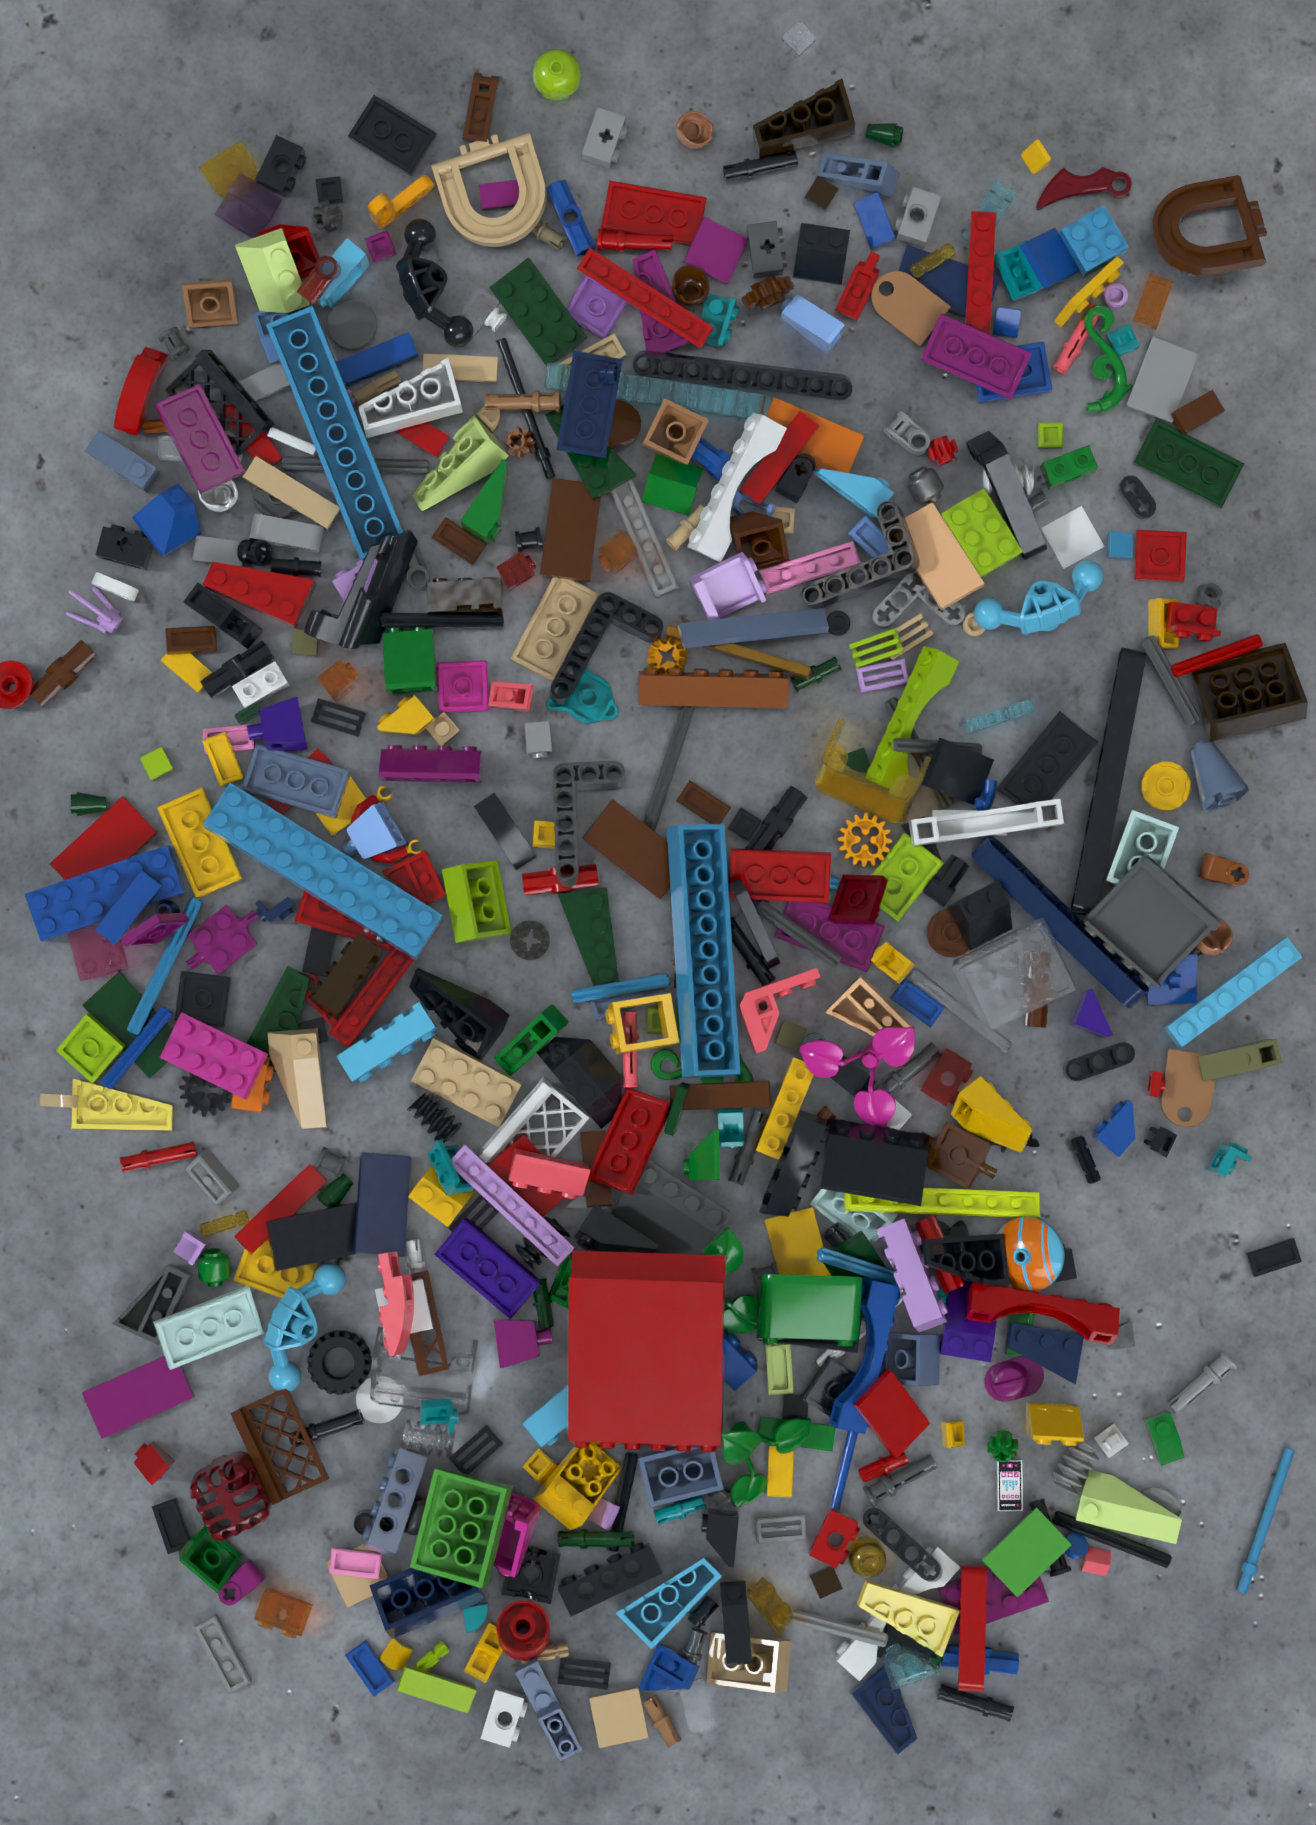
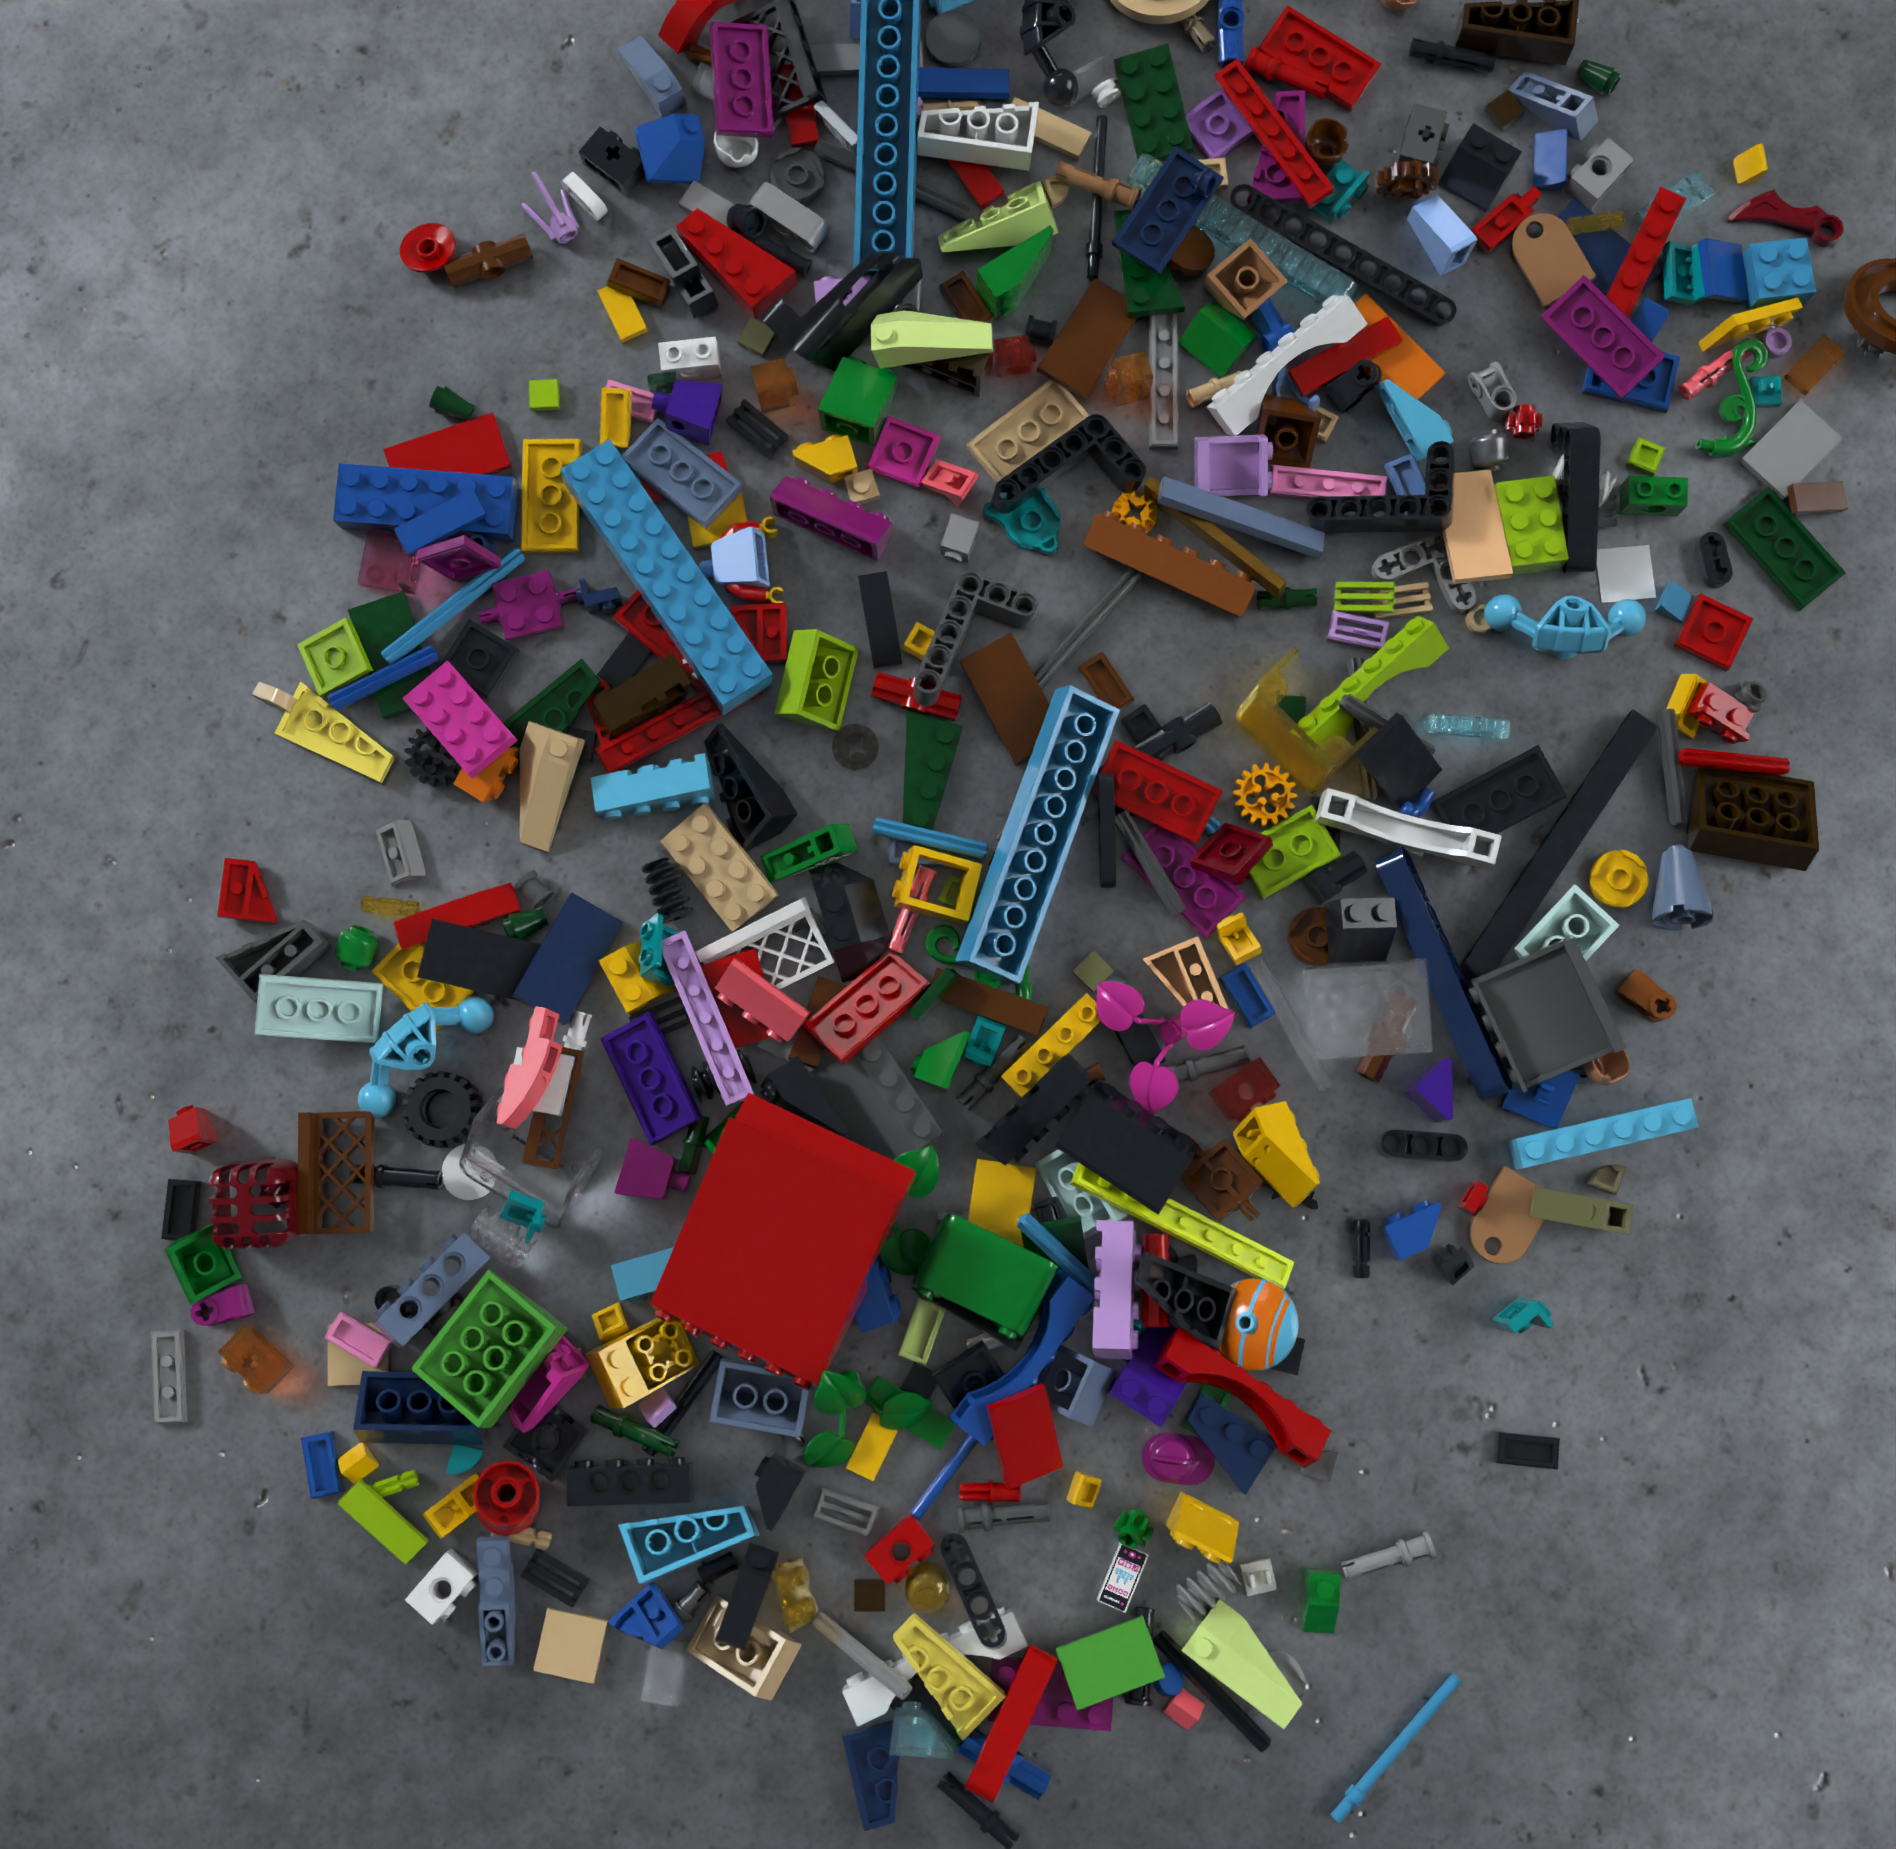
camera: 25 degrees right, 5 degrees down
magenta tile [82,1356,195,1439] -> none
red pin [120,1141,197,1173] -> none
lavender panel [173,1230,209,1266] -> none
black piece [200,640,274,699] -> none
tan tile [243,456,340,530] -> none
black axle [380,613,504,628] -> none
black tile [449,1425,503,1474] -> none
dark orange gear [503,426,536,459] -> none
medium nougat pin [642,1695,682,1747] -> none
teal pin [654,1495,706,1526] -> none
magenta tile [682,217,748,284] -> none
black pin [730,917,776,987] -> none
coral bracket [739,968,820,1054] -> none
black tile [826,611,850,636] -> none
white tile [886,1100,912,1130] -> none
none -> red wing [217,858,277,924]
none -> yellowish green wedge [871,310,993,368]
none -> dark tan tile [1586,1165,1626,1195]

